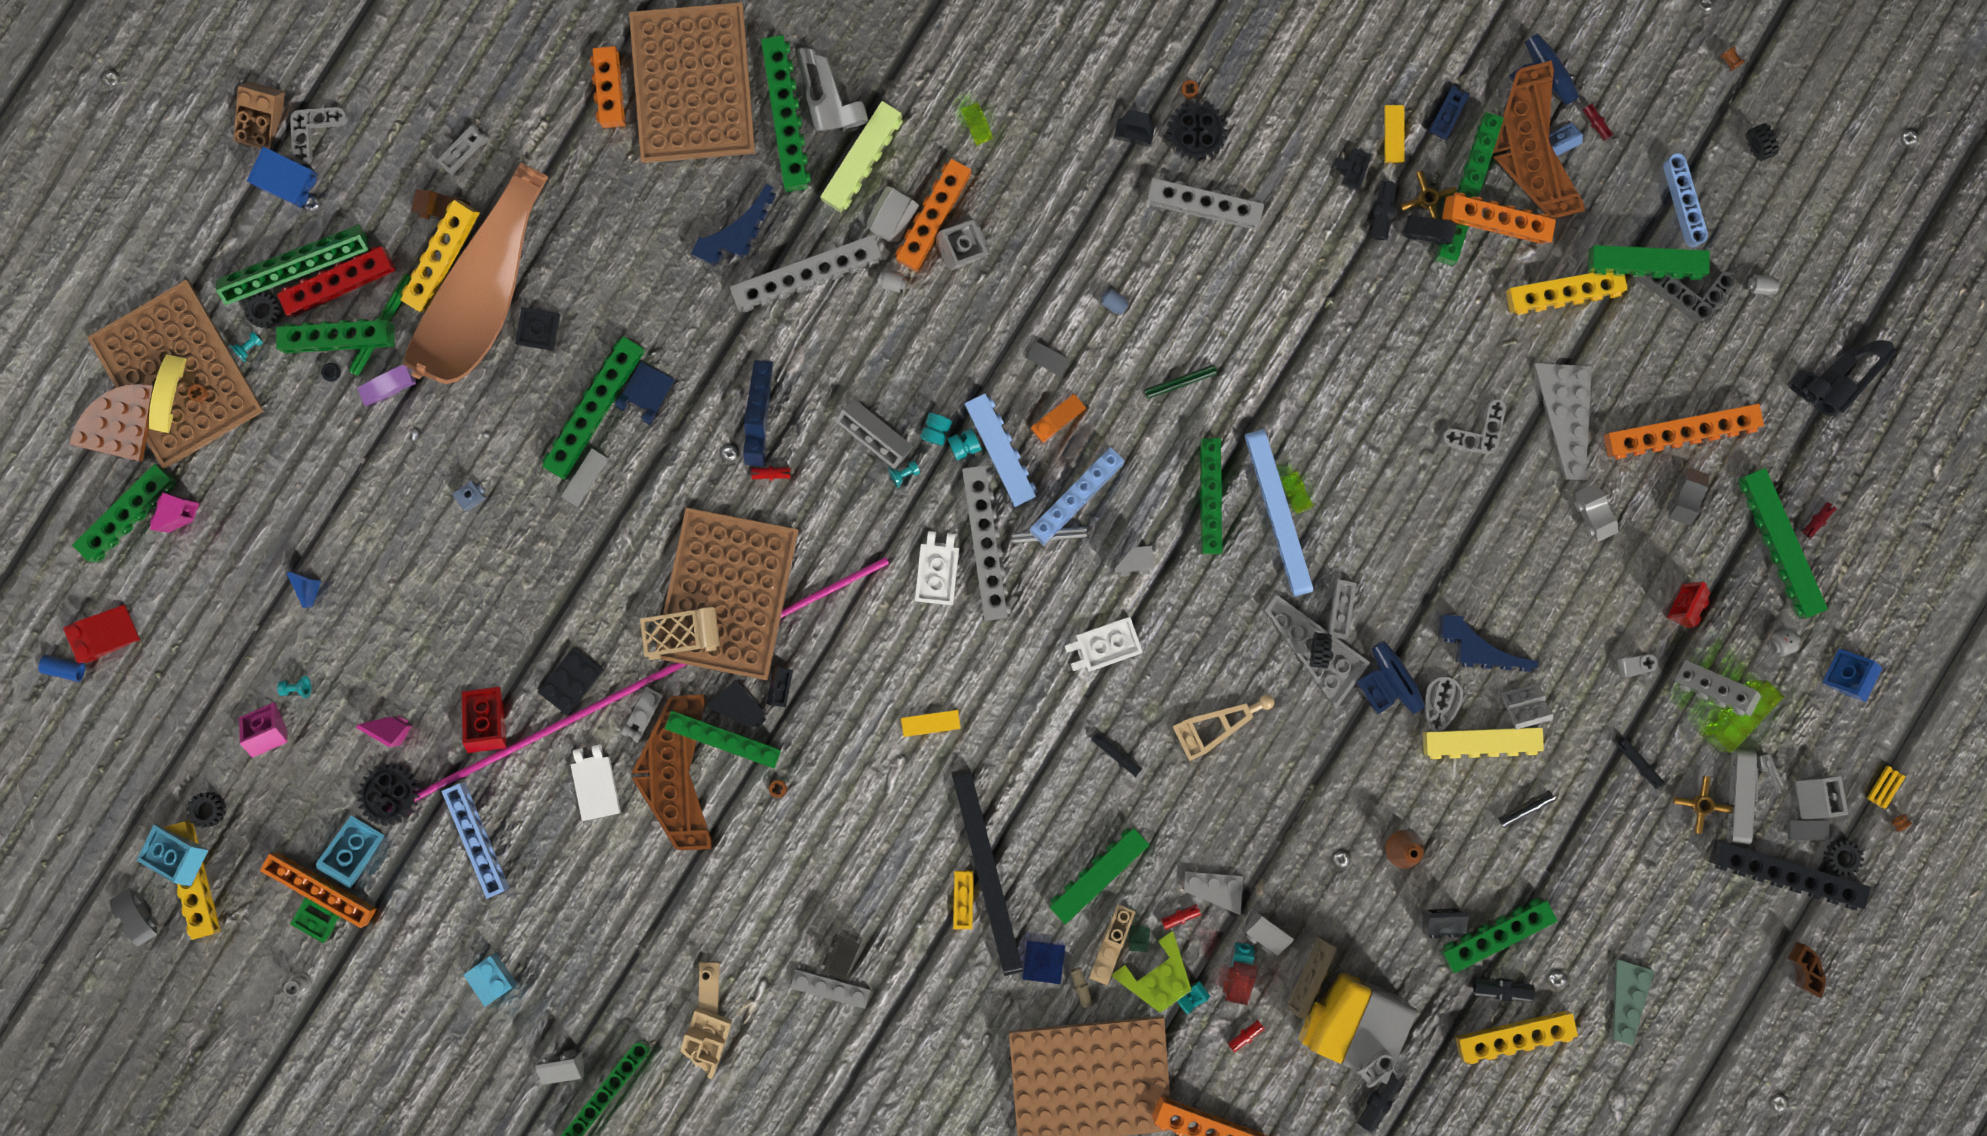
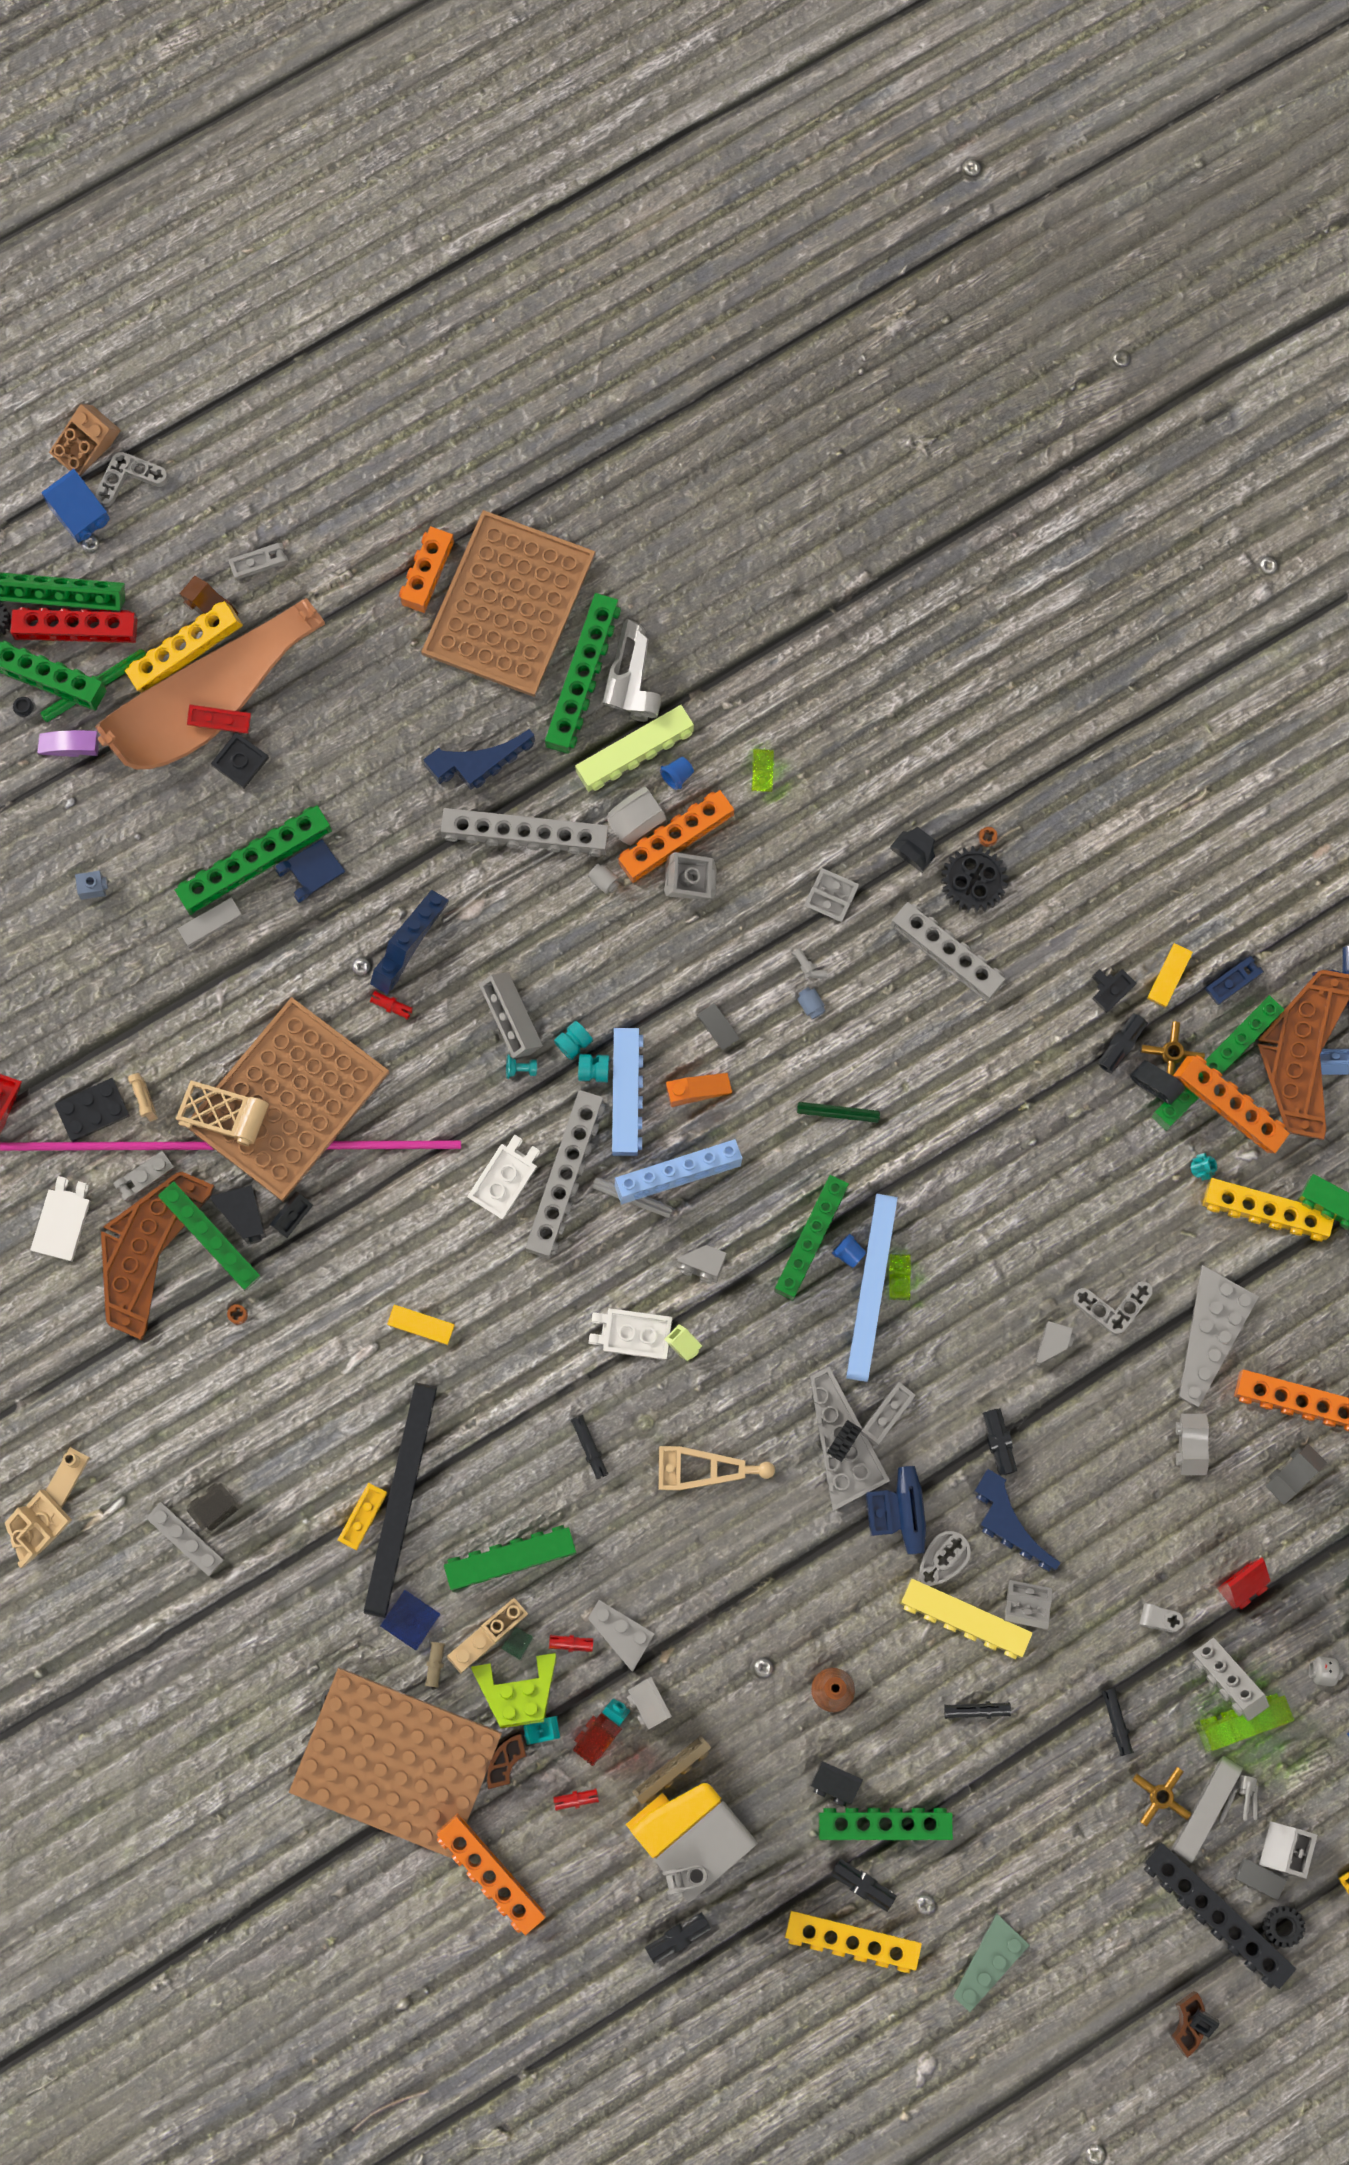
camera: 25 degrees right, 10 degrees down
none -> tan plate [128,1073,158,1122]
none -> red tile [187,704,251,734]
none -> reddish brown brick [487,1734,527,1789]
none -> blue piece [660,757,694,790]
none -> yellowish green brick [664,1325,702,1361]
none -> light grey piece [791,948,827,979]
none -> light grey slope [804,868,860,922]
none -> blue piece [831,1233,866,1268]
none -> black piece [982,1408,1018,1476]
none -> light grey slope [1034,1321,1075,1366]
none -> black slope [1189,2008,1220,2038]
none -> teal gear [1191,1153,1217,1181]

